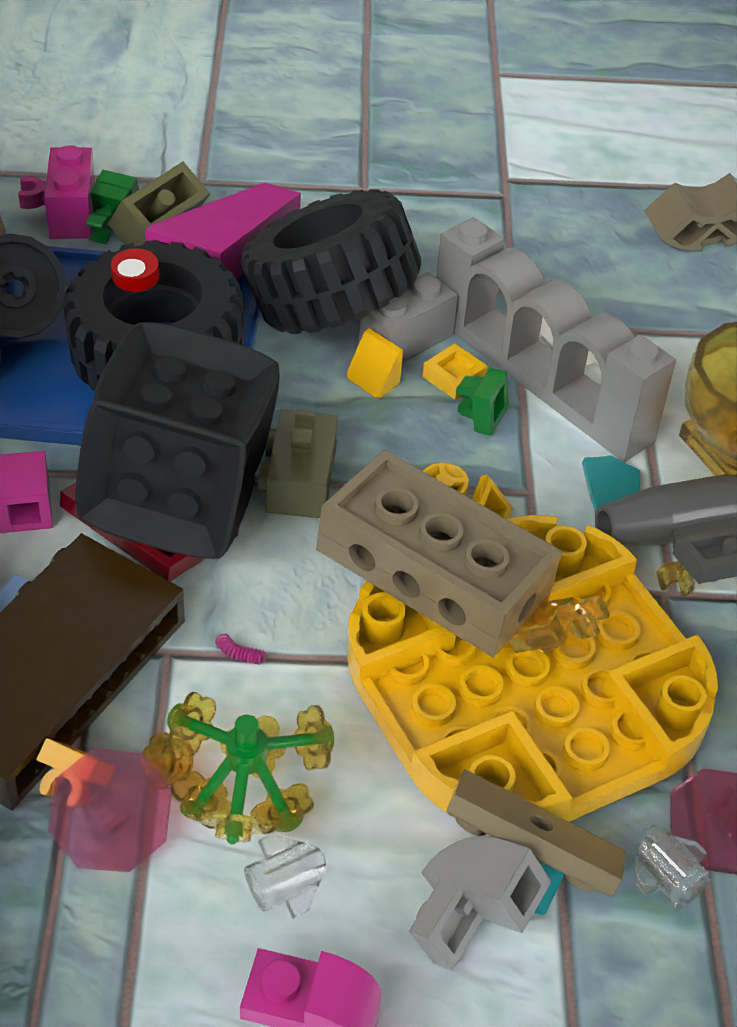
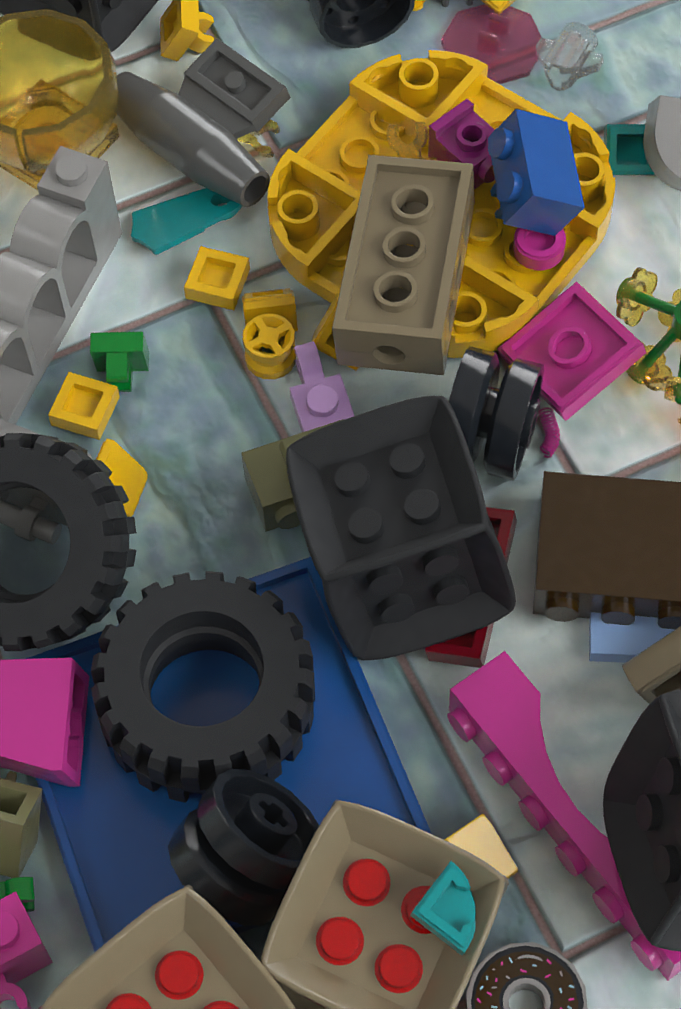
camera: 110 degrees left, 15 degrees up
red tile [111,248,159,292] -> none
dark tan tile [446,769,626,897] -> none
none -> yellow plate [184,246,250,311]
none -> magenta brick [428,99,495,190]
none -> black wheel [448,346,544,481]
none -> blue brick [487,109,585,236]
none -> dark pink tile [497,281,647,421]
none -> dark pink tile [513,227,566,271]

